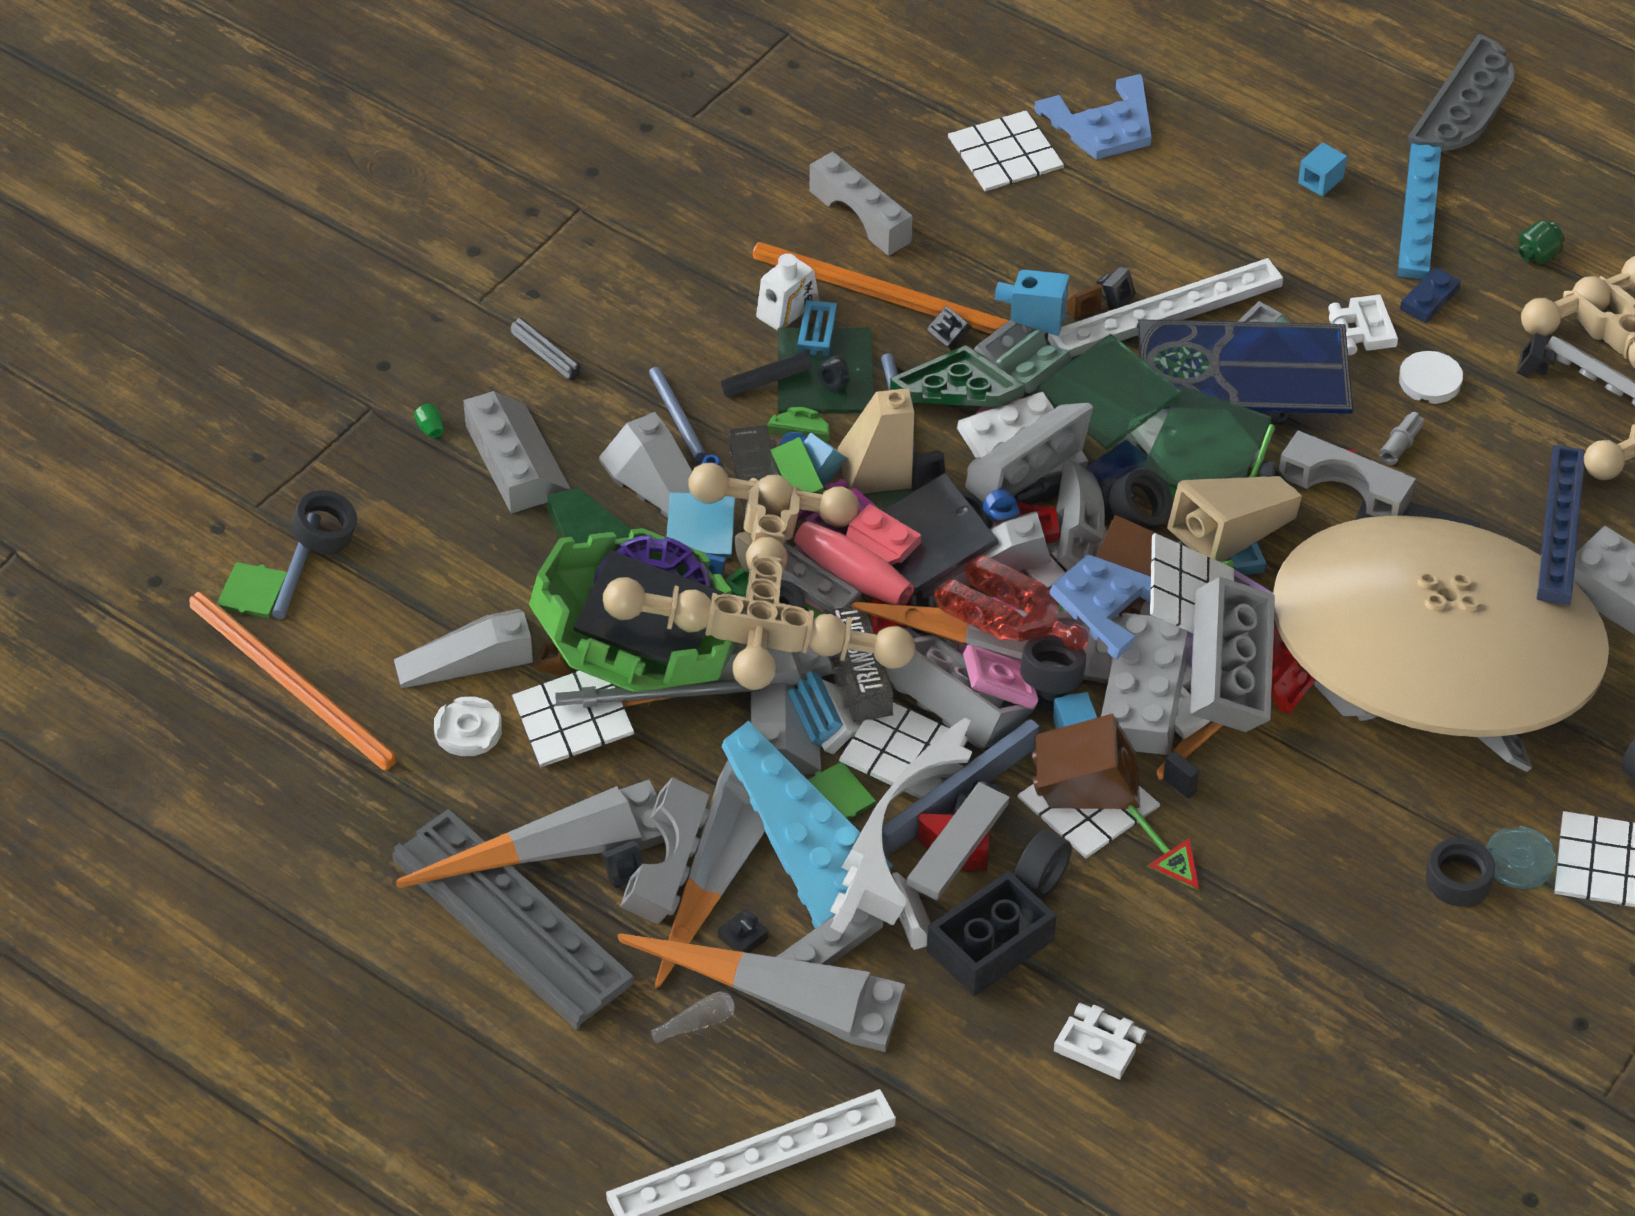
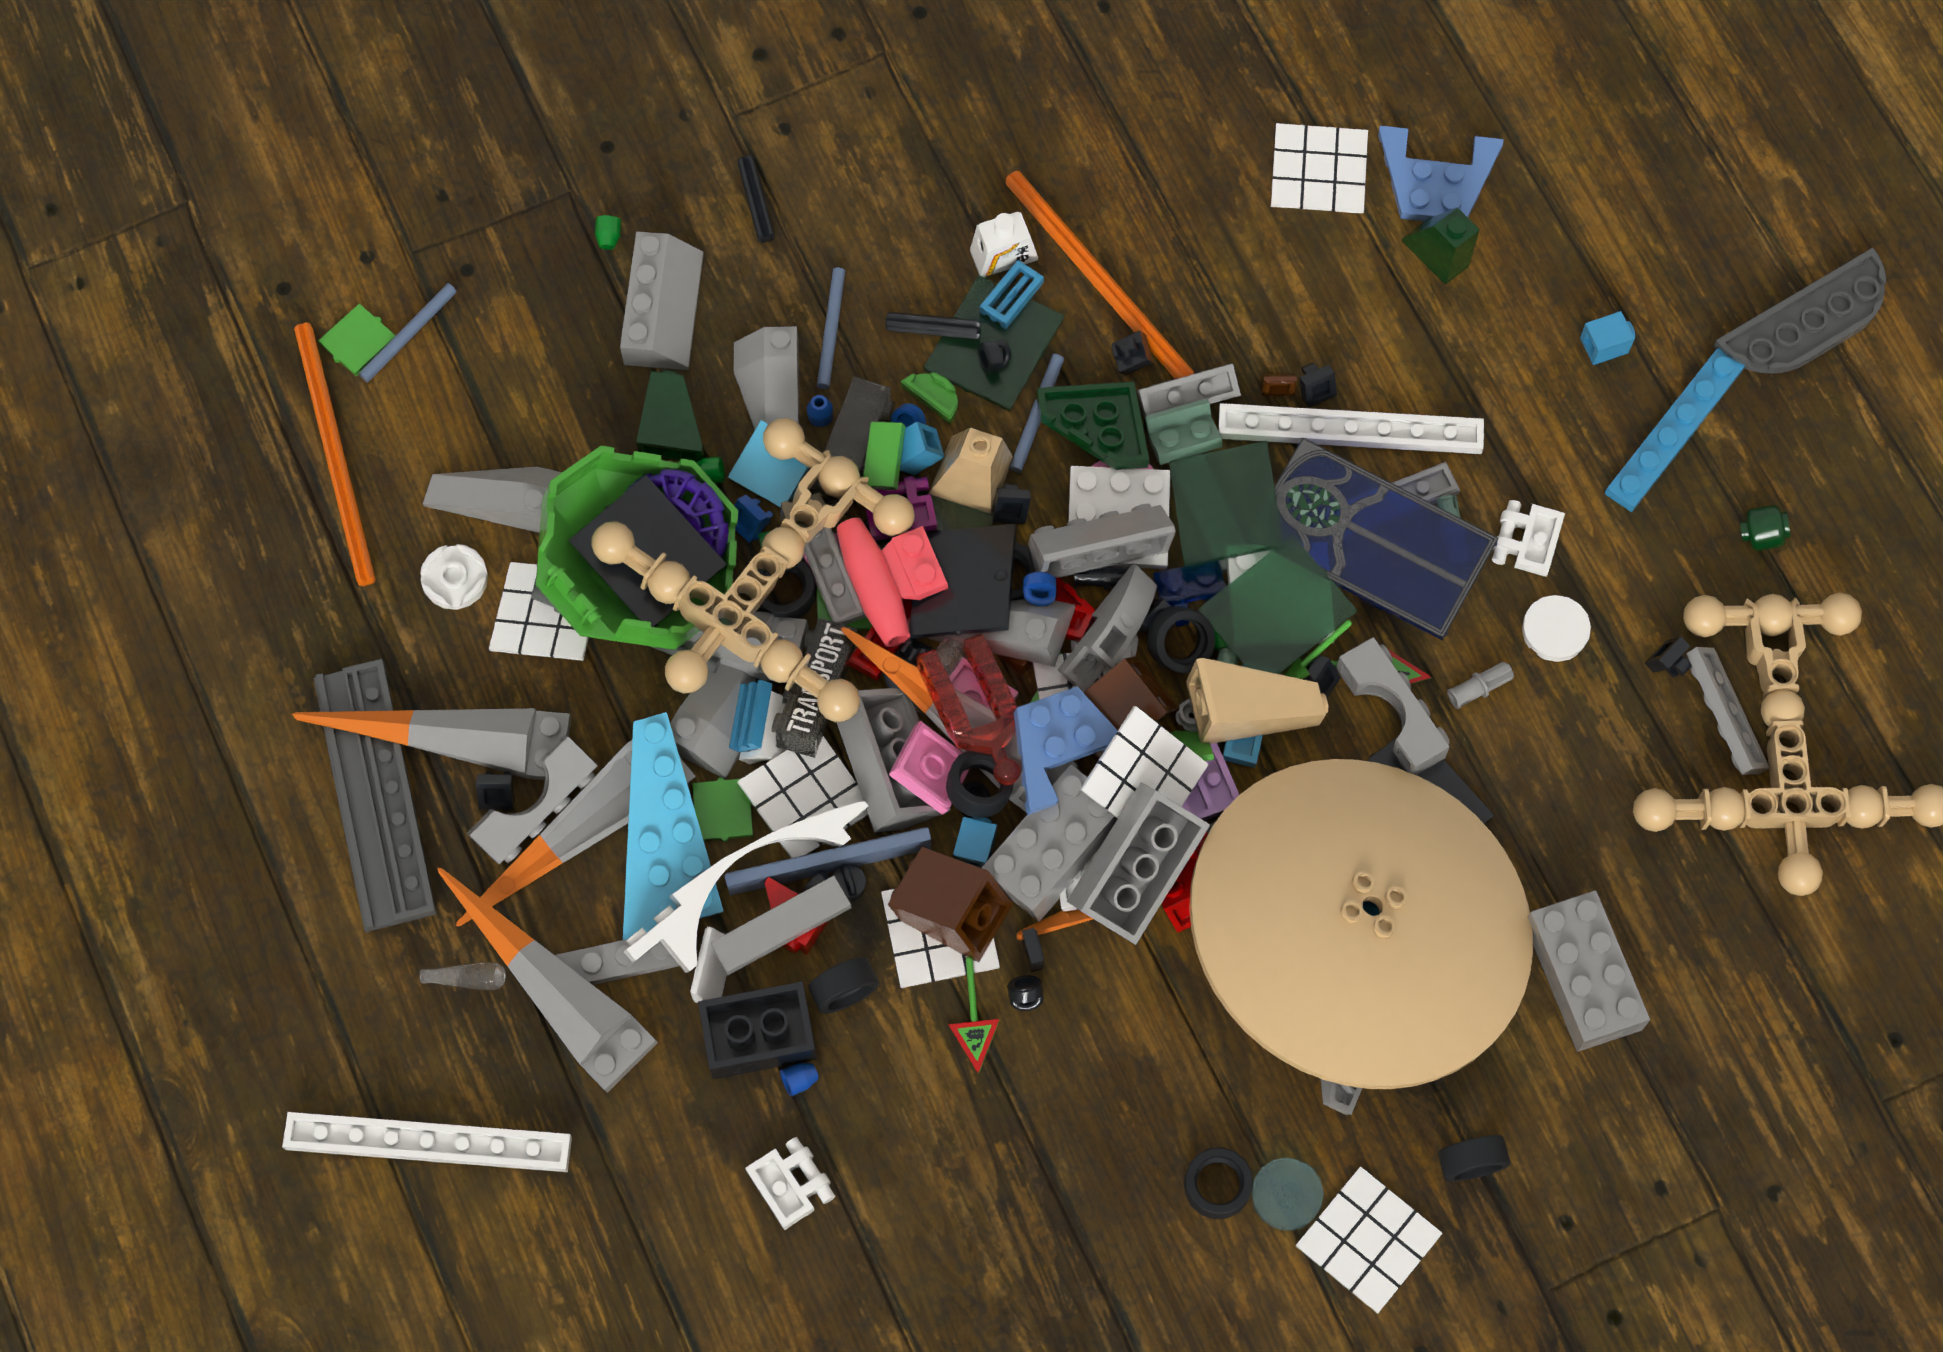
camera: 30 degrees right, 20 degrees up
black tyre [292,489,357,554] -> none
black tile [718,909,769,953] -> none
light grey arch [810,151,912,256] -> none
dark azure torso [995,270,1069,336] -> none
dark blue plate [1400,267,1461,323] -> none
dark blue tile [1536,445,1585,605] -> none
none -> blue hose [780,1063,819,1096]
none -> black tile [1007,975,1044,1011]
none -> dark green slope [1402,207,1480,285]

